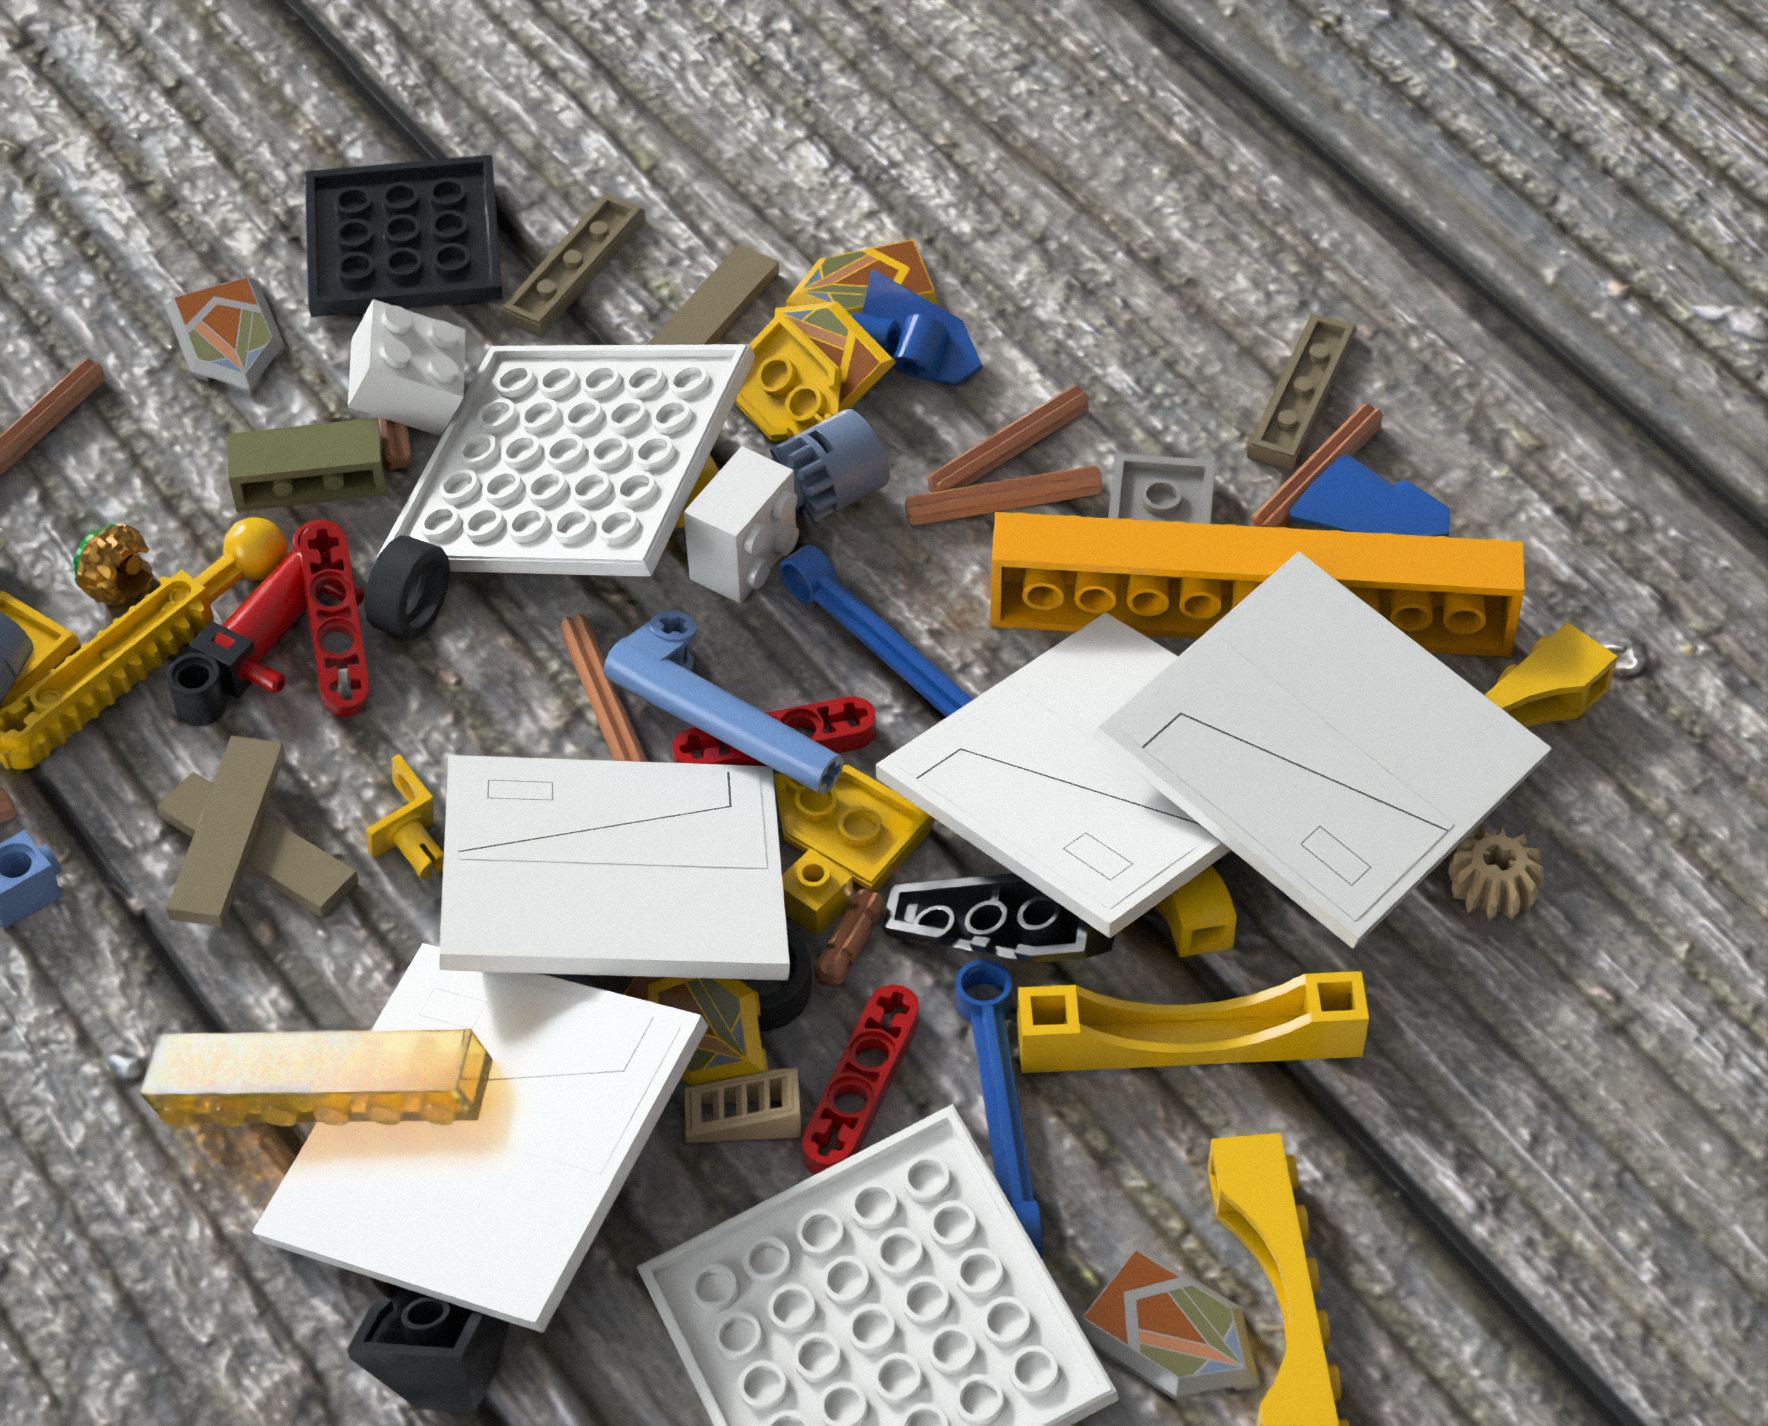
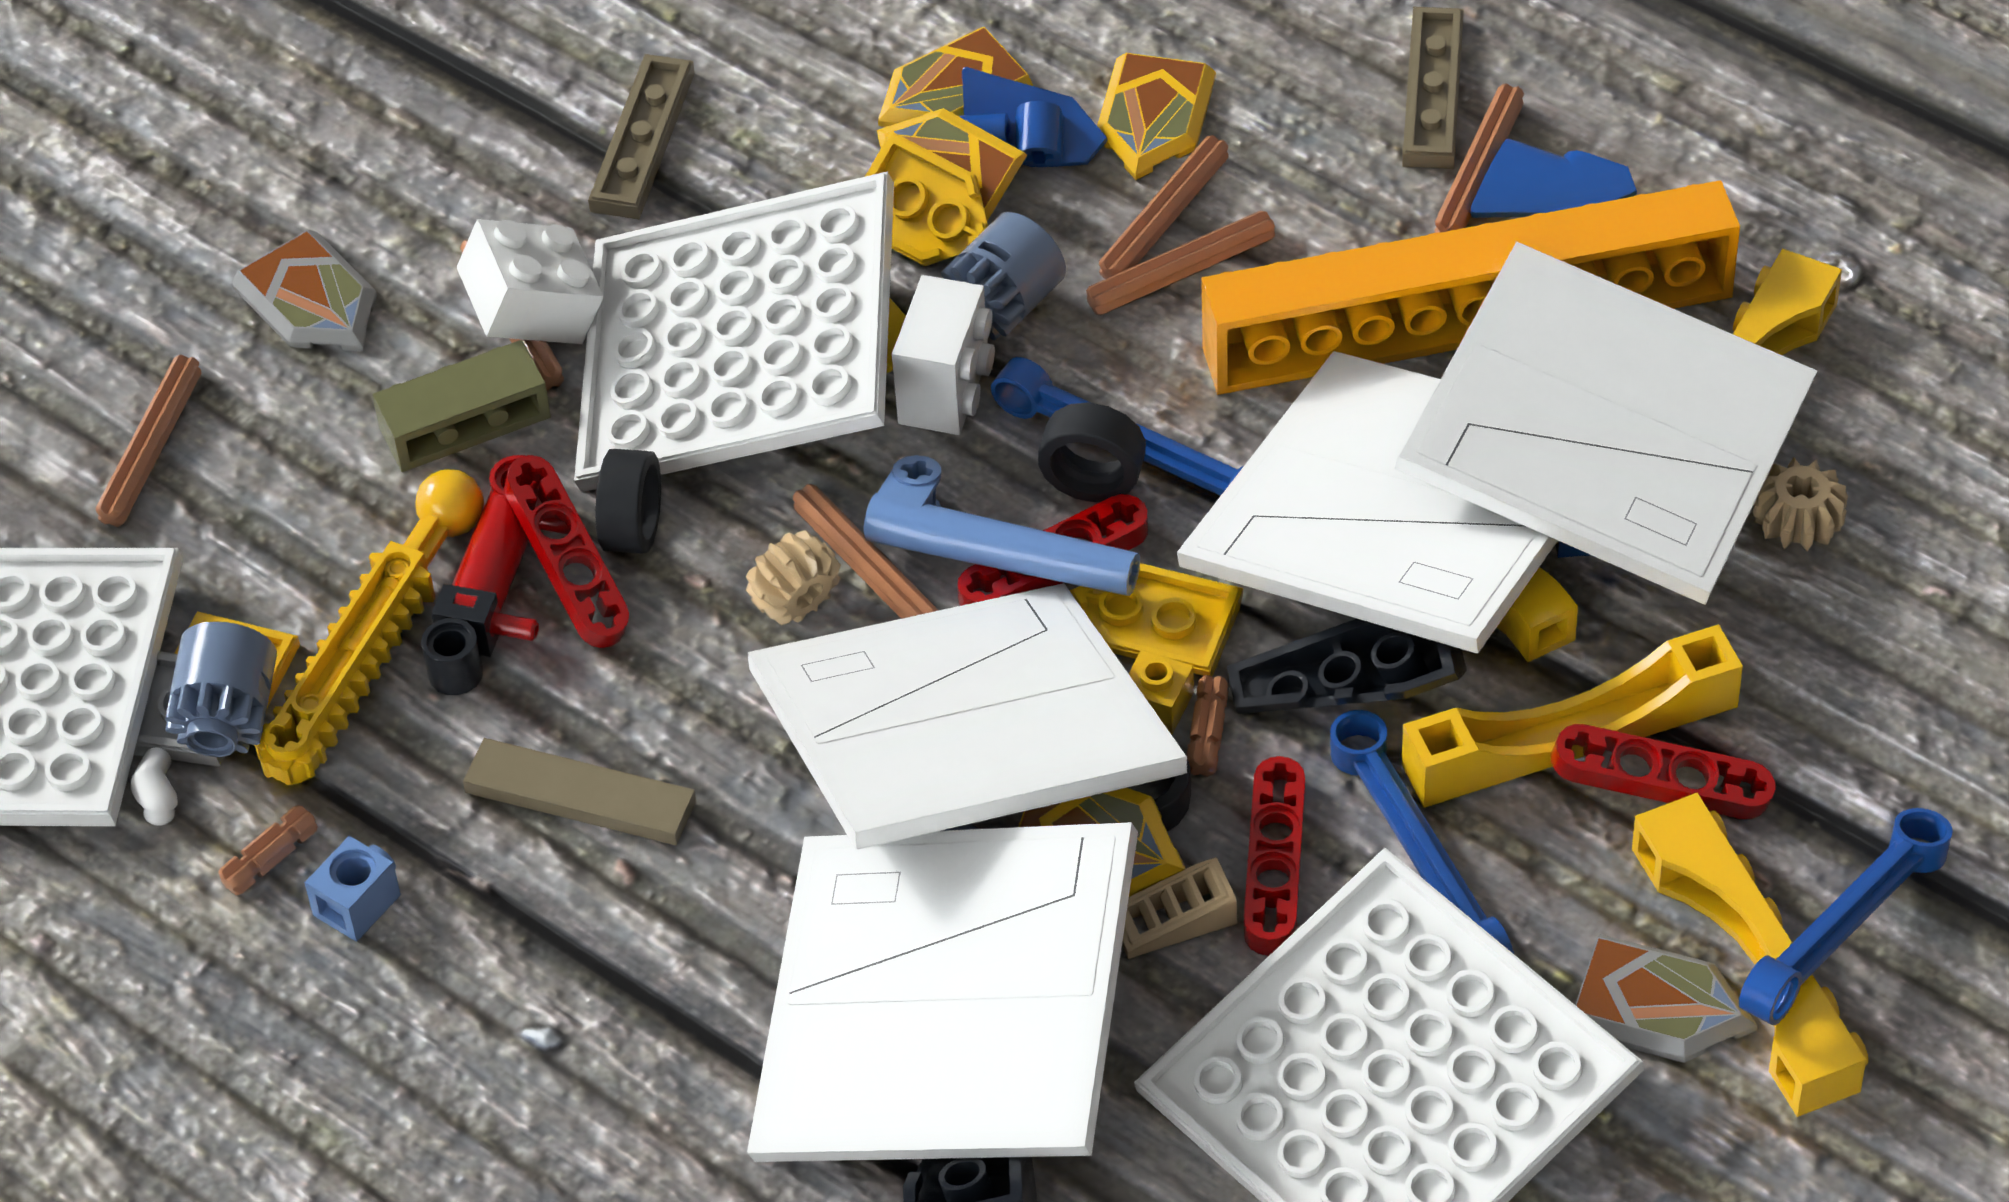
camera: 15 degrees left, 0 degrees up
pearl gold piece [73,524,154,607] -> none
clear yellow brick [140,1029,493,1127] -> none
dark tan tile [166,735,285,928] -> none
black plate [305,154,503,317] -> none
yellow bracket [367,754,444,880] -> none
dark tan tile [647,244,779,345] -> none
light grey plate [1108,453,1216,524] -> none
none -> tan gear [746,530,841,625]
none -> black tyre [1038,402,1146,502]
none -> tile [1097,53,1216,180]
none -> red beam [1551,724,1776,819]
none -> blue piece [1739,808,1953,1025]

